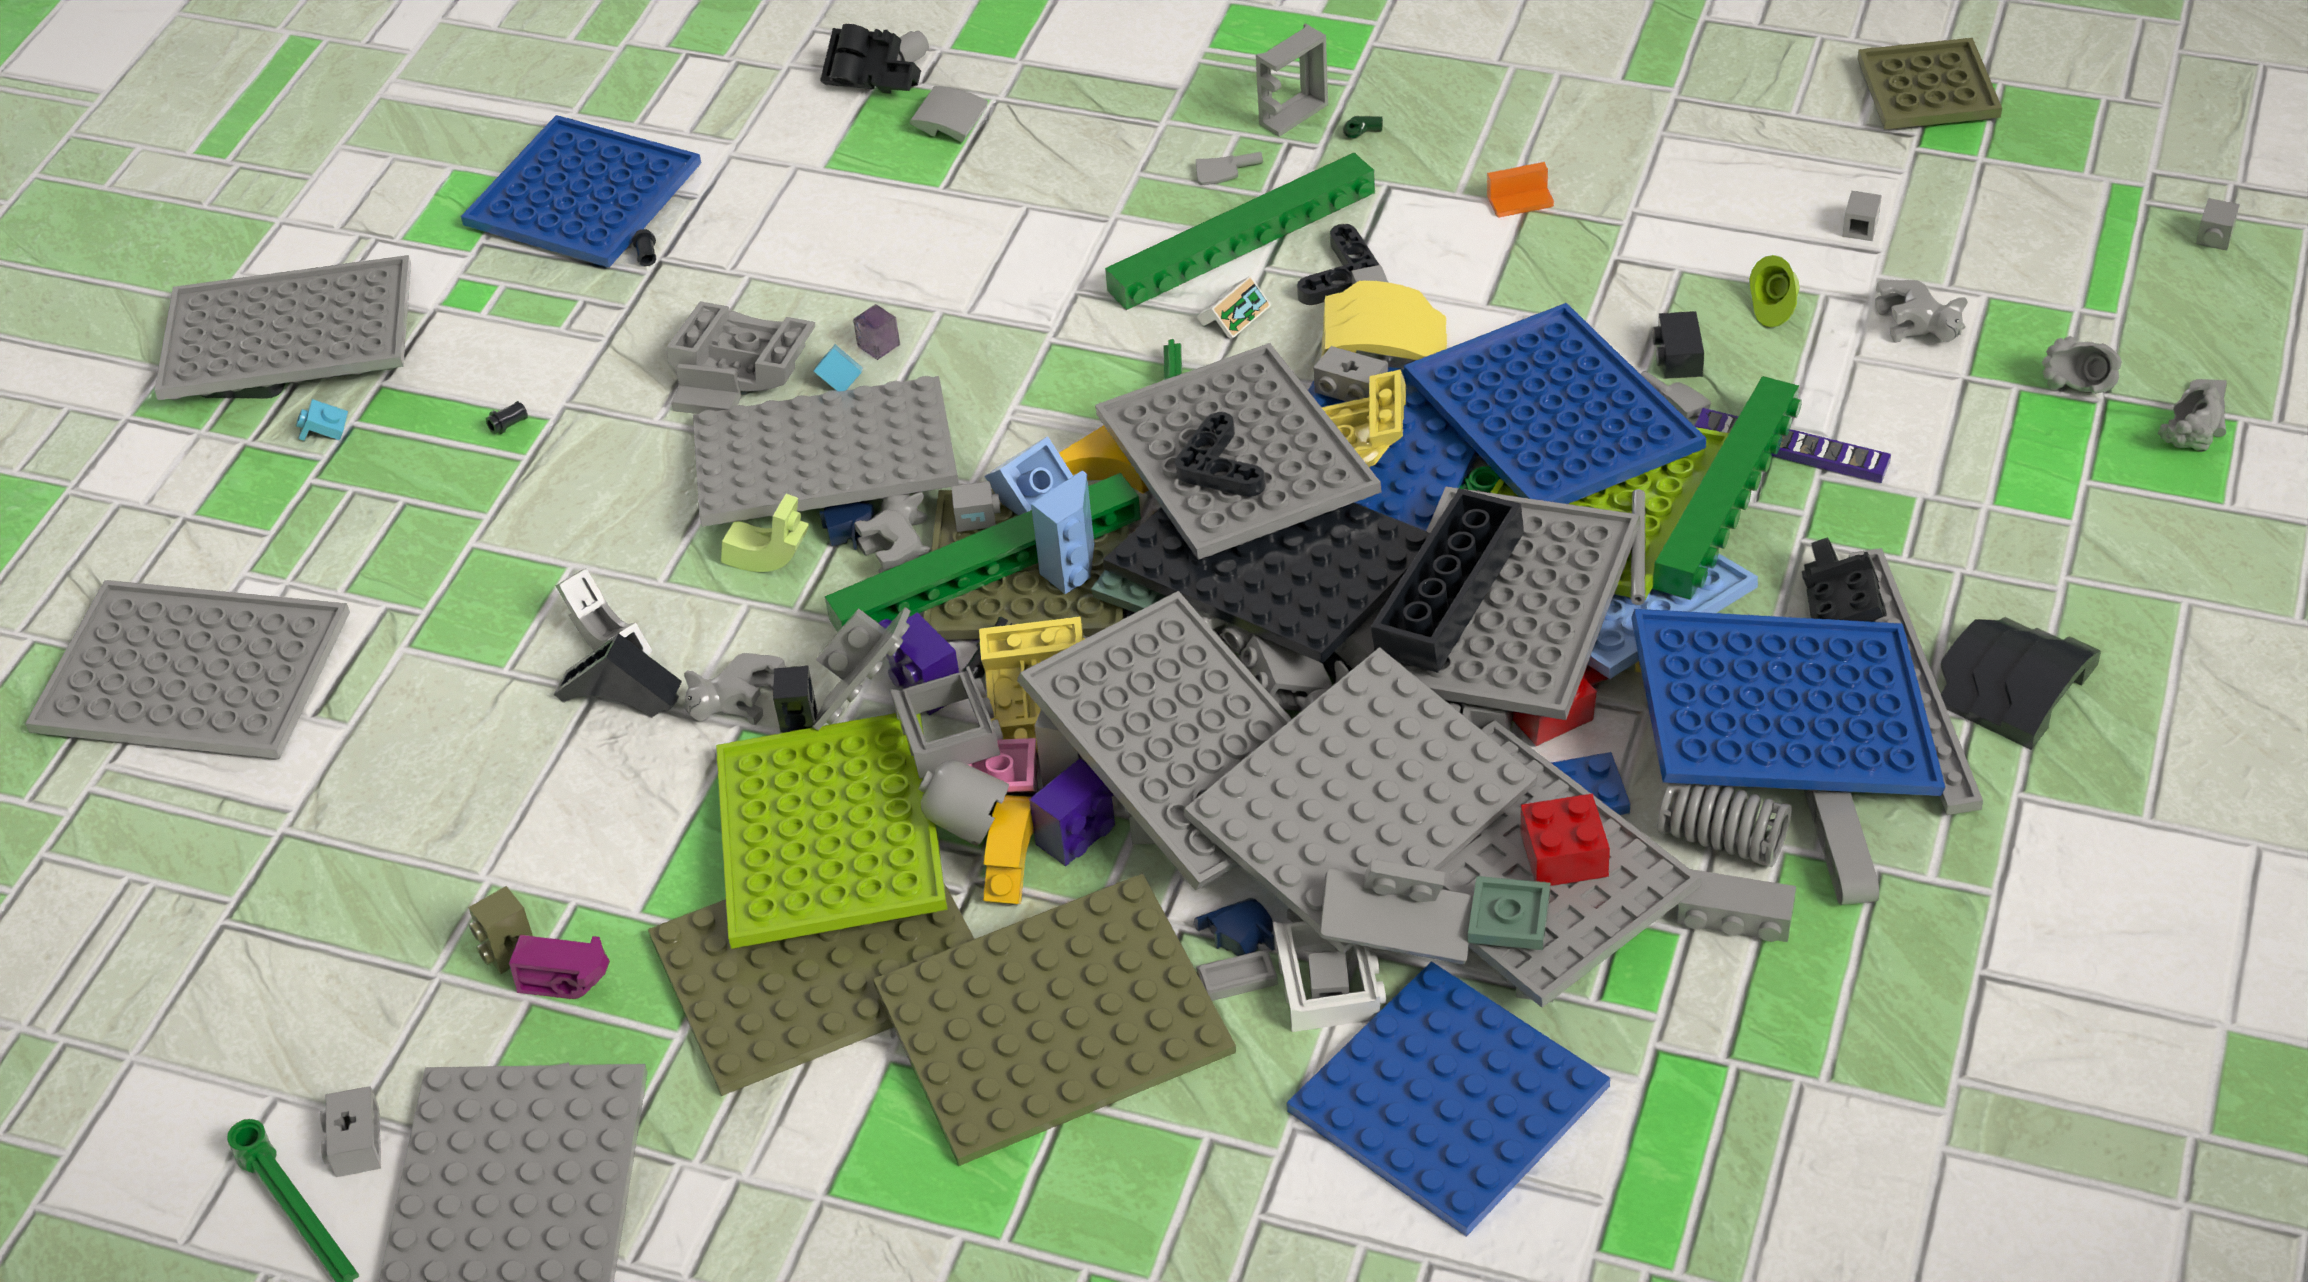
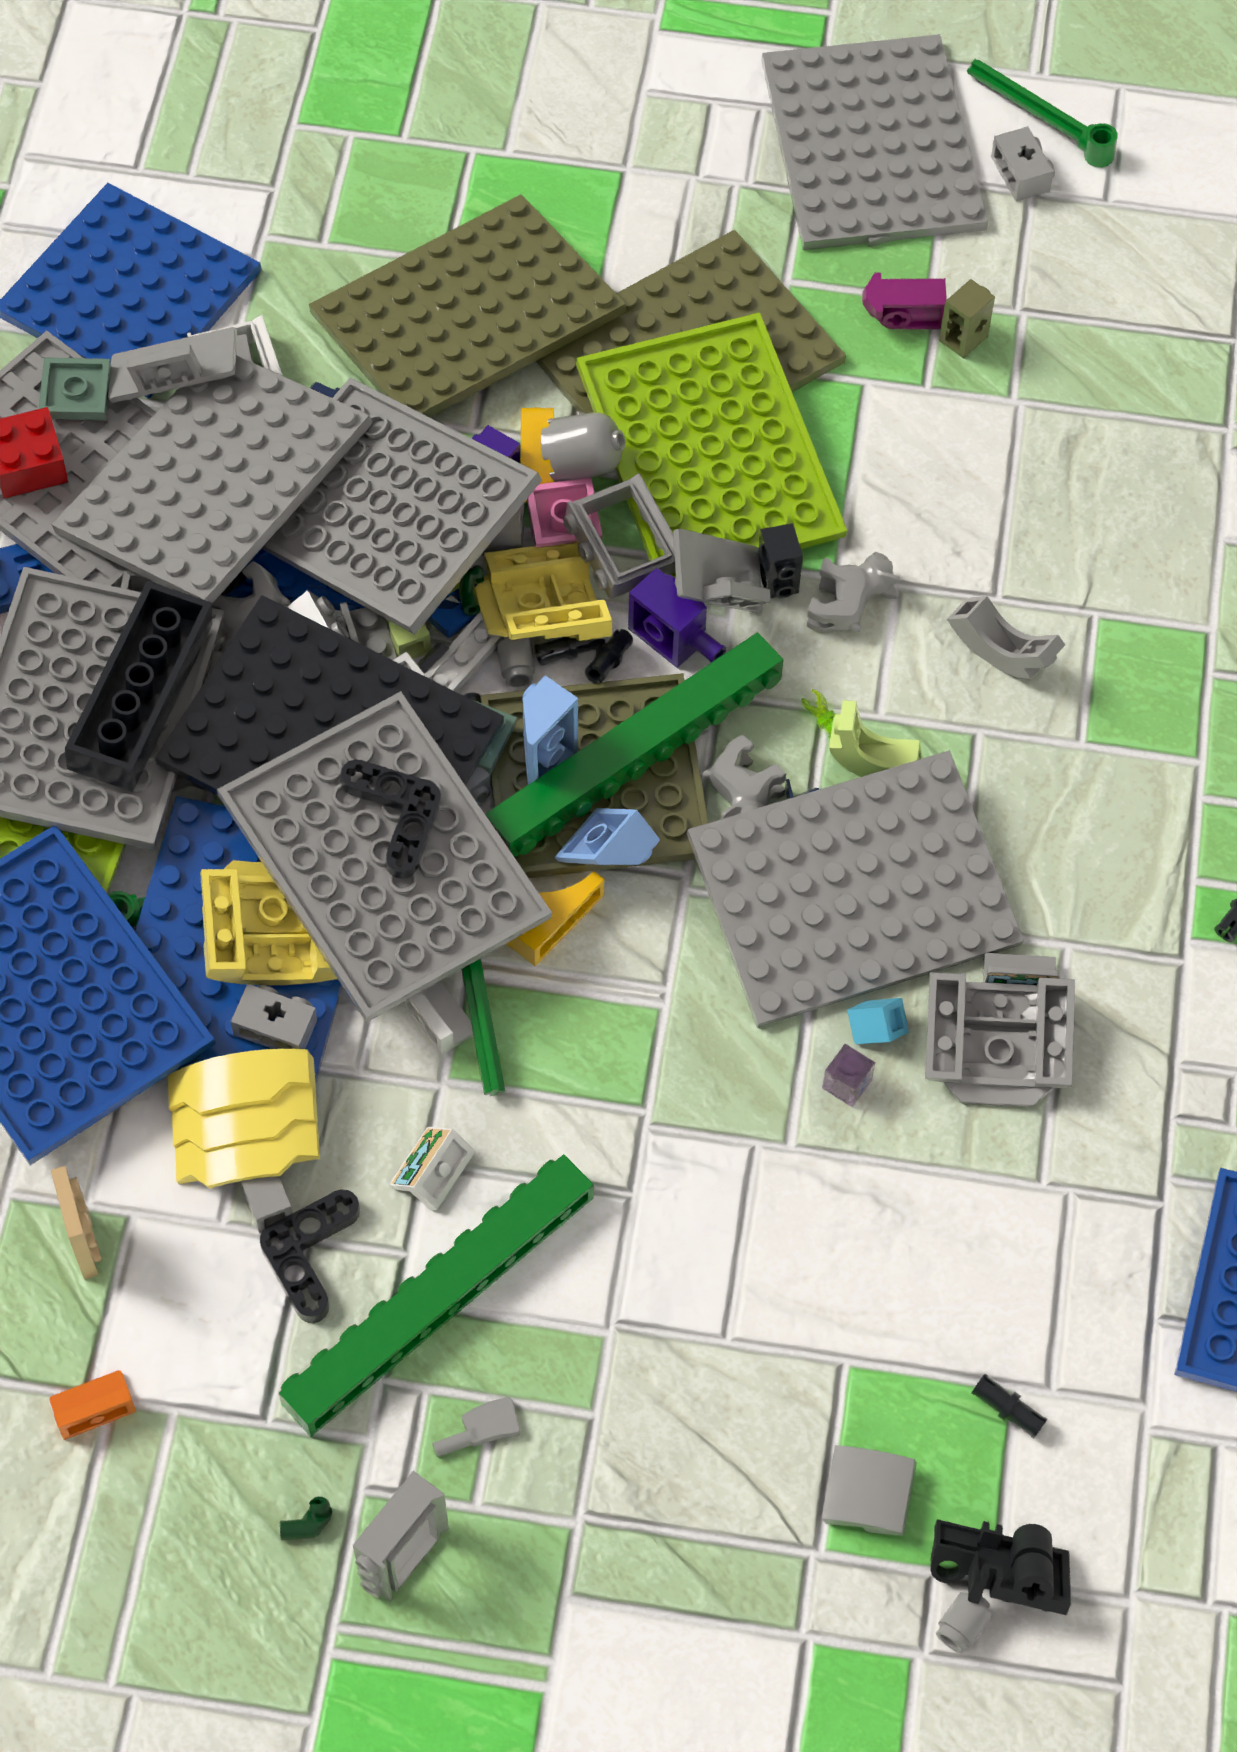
camera: 165 degrees right, 15 degrees up
black arch [553,633,682,718] -> none
black pin [632,229,656,266] -> none
light grey brick [951,481,1001,532] -> none
light grey tile [1197,949,1278,1001] -> none
none -> tan plate [51,1166,102,1279]
none -> clear neon green piece [801,689,835,739]
none -> black pin [971,1373,1048,1439]

